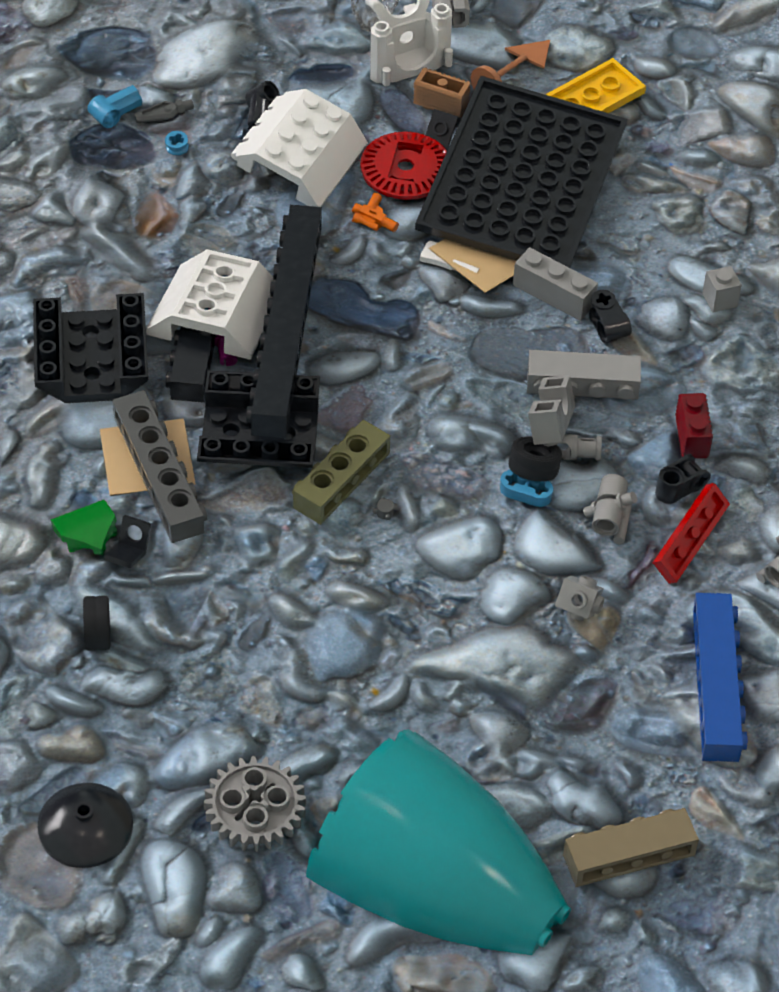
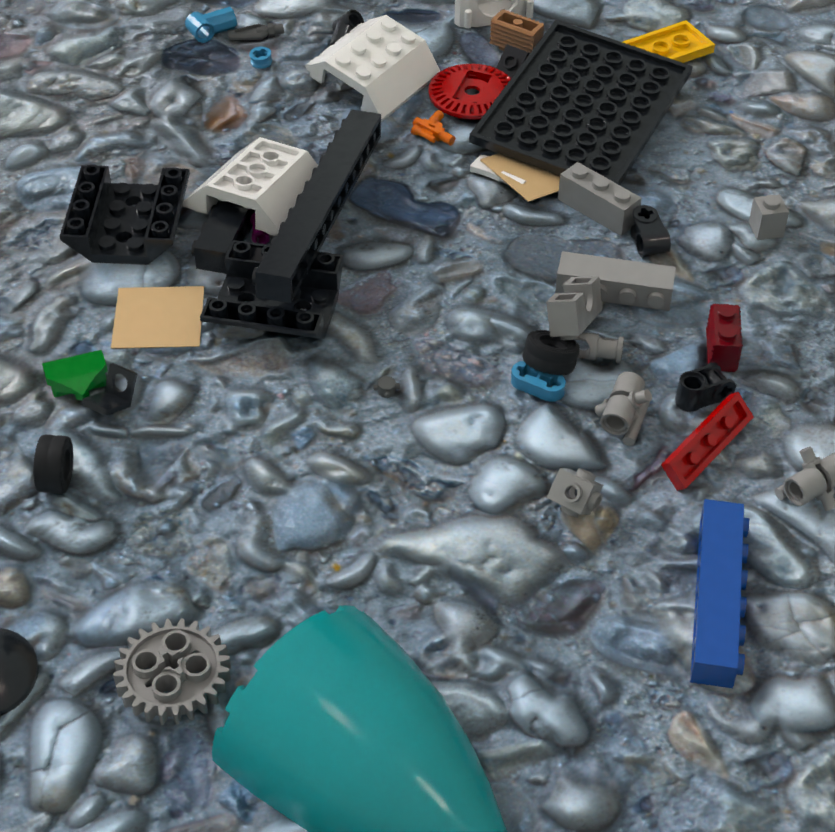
camera: 10 degrees right, 5 degrees down
dark grey brick [112,390,207,544] -> none
olive brick [292,419,391,525] -> none
nougat piece [470,40,550,89] -> none
dark tan brick [563,808,699,887] -> none

